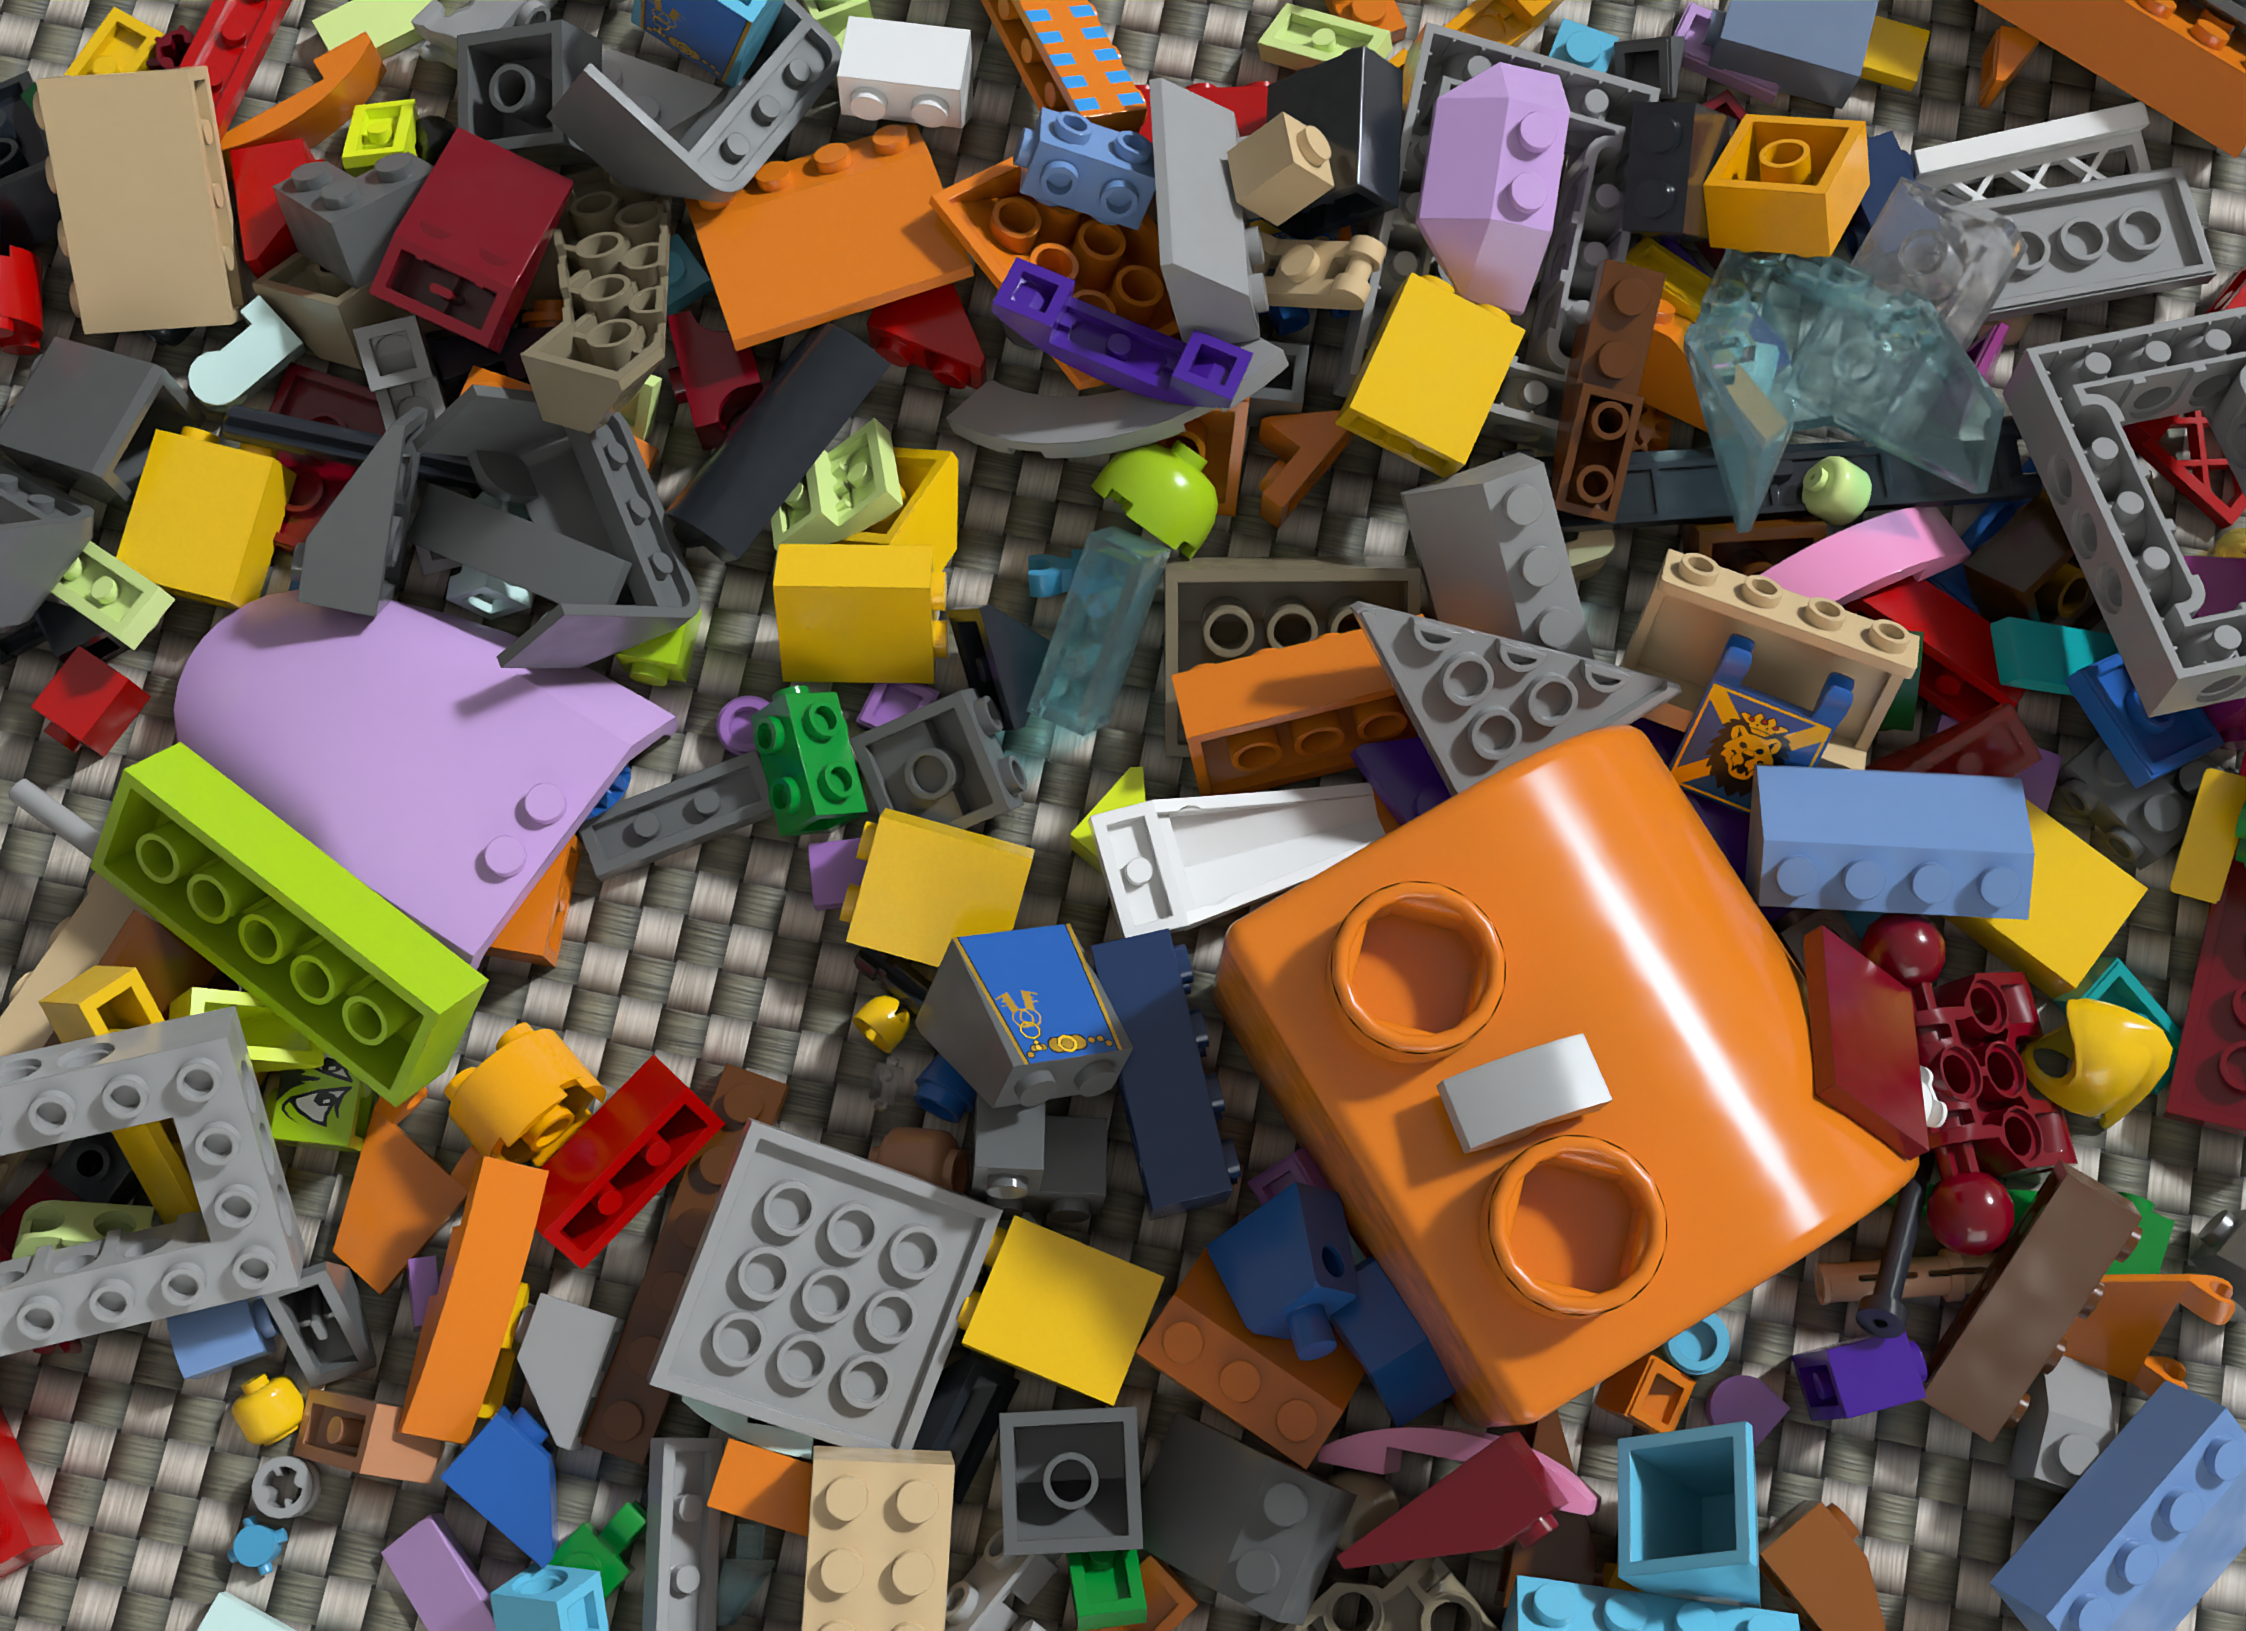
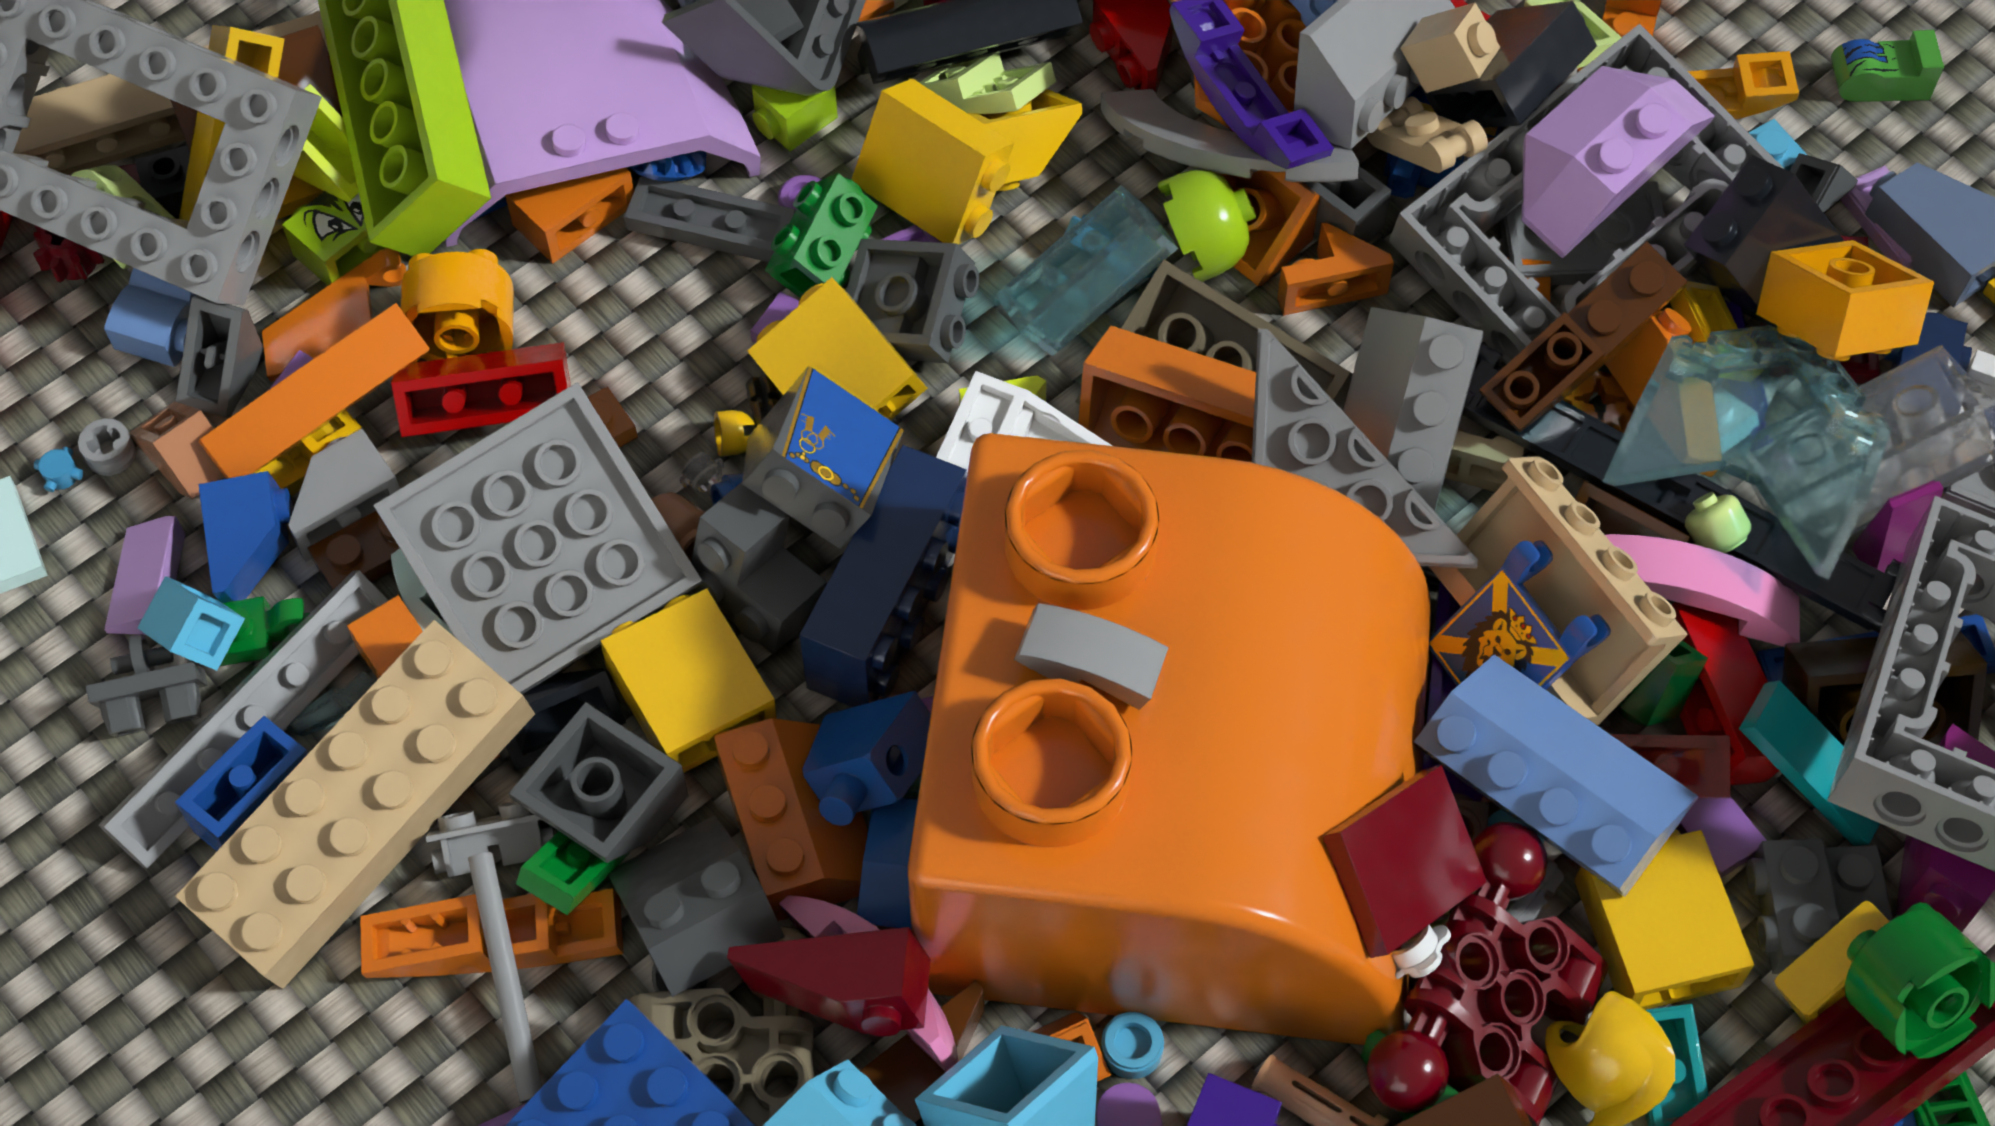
camera: 40 degrees right, 15 degrees down
yellow piece [231,1372,306,1446] -> none
black slope [947,604,1058,731] -> none
yellow brick [1335,272,1526,478] -> none
black bar [1855,1153,1936,1338] -> none
blue plate [2064,653,2225,789] -> none

